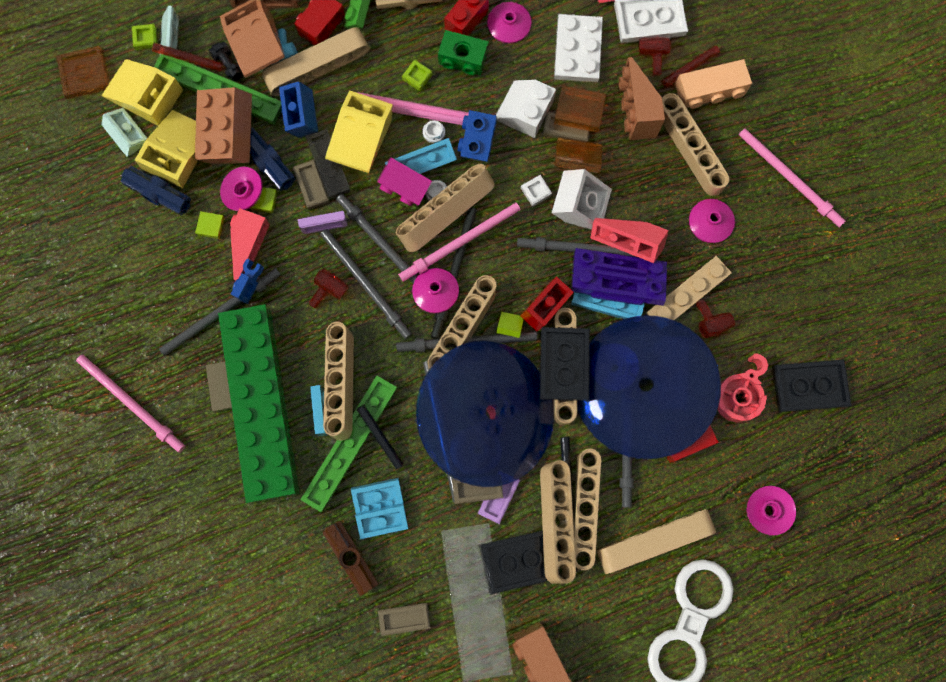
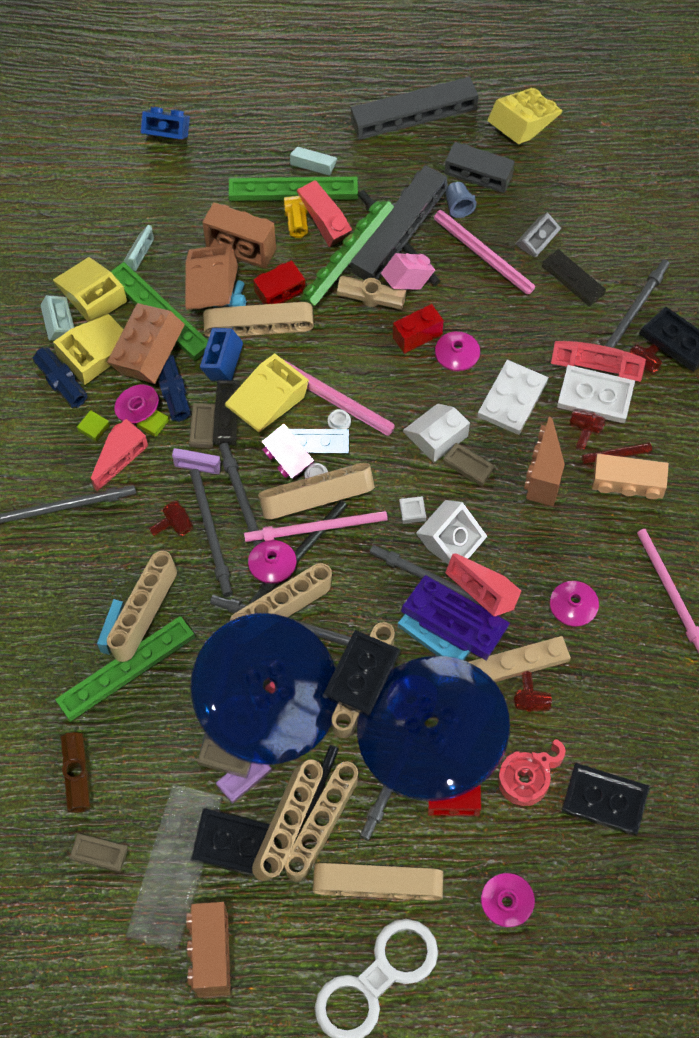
camera: 25 degrees right, 15 degrees down
clear orange tile [56,45,109,99] -> none
lime tile [132,24,158,50] -> none
clear red bar [152,43,222,72] -> none
dark tan tile [206,362,232,412] -> none
black bar [208,41,243,81] -> none
green brick [218,304,300,504] -> none
blue plate [231,259,264,304] -> none
medium azure slope [351,478,408,539] -> none
black bar [356,404,404,469] -> none
lime tile [402,60,433,91] -> none
green brick [438,30,488,76] -> none
blue brick [457,110,497,163] -> none
lime tile [497,312,524,338] -> none
red brick [520,276,574,331] -> none
clear orange tile [554,85,606,133] -> none
clear orange tile [554,137,602,173] -> none
tan beam [662,93,729,196] -> none

